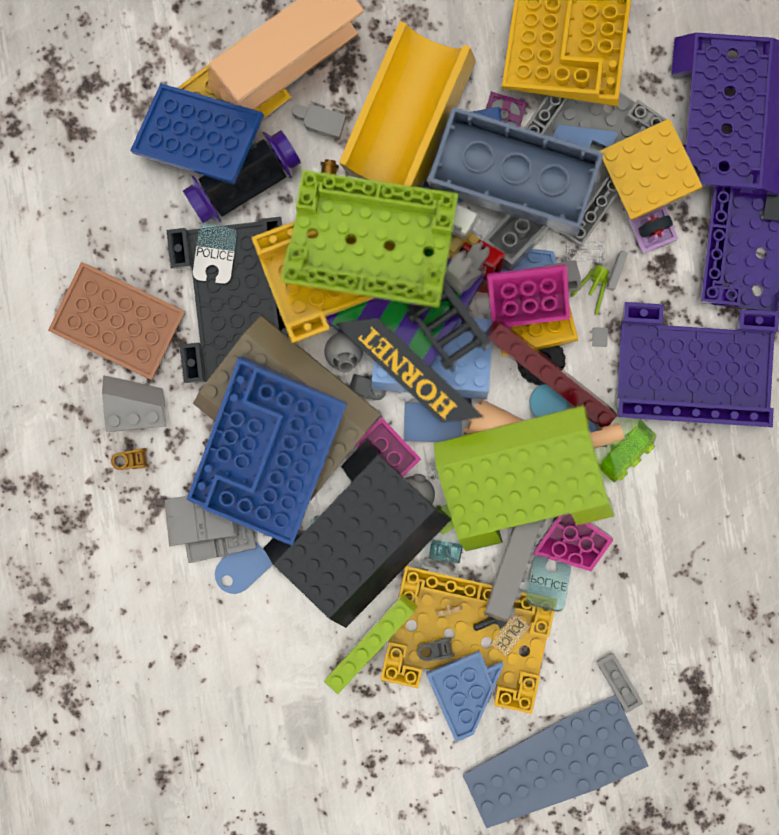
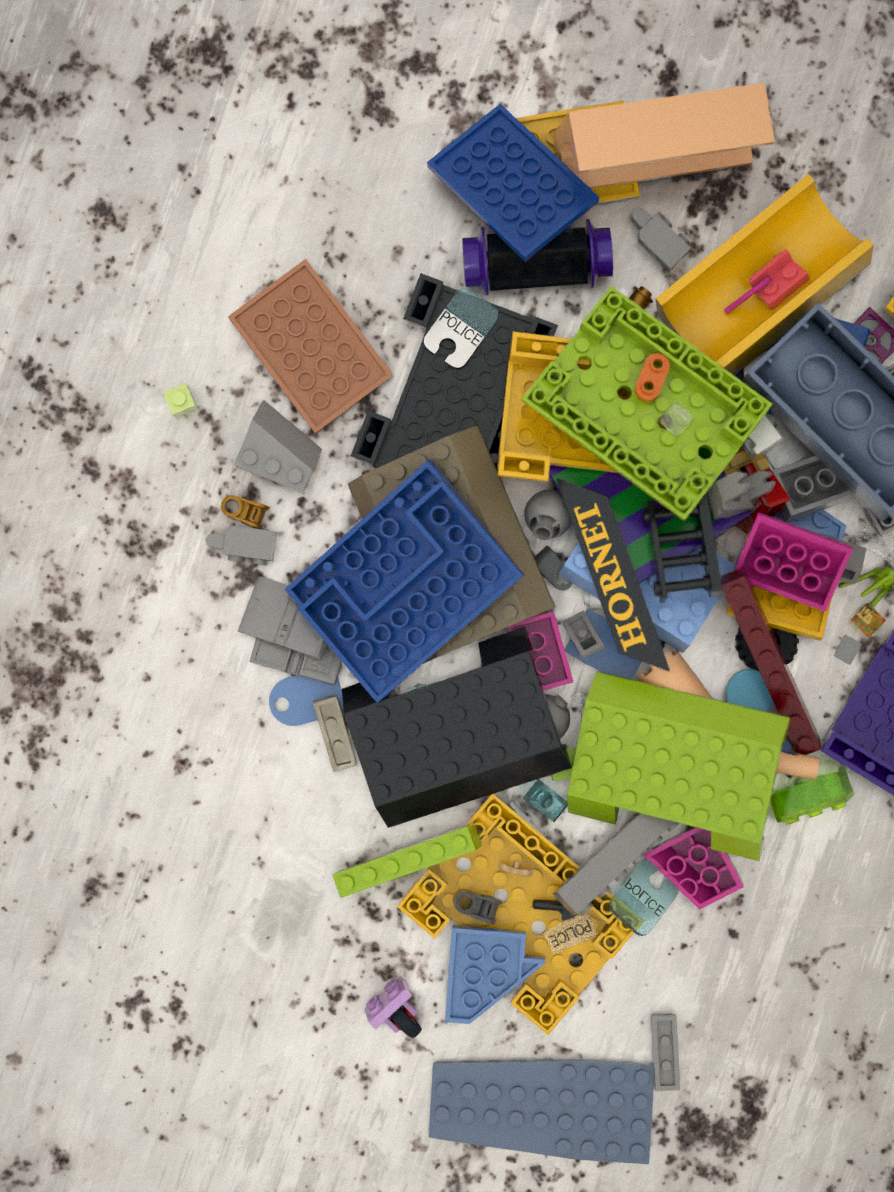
camera: 35 degrees right, 0 degrees up
none -> yellowish green brick [163,383,198,418]
none -> light grey hinge [205,525,277,565]
none -> plate [313,694,357,772]
none -> lavender plate [365,976,422,1039]
none -> light grey slope [562,610,604,659]
none -> orange plate [635,353,670,402]
none -> clear tile [659,401,695,437]
none -> dark pink piece [724,274,773,314]
none -> coral bracket [748,249,810,310]
none -> clear yellow tile [850,603,886,638]

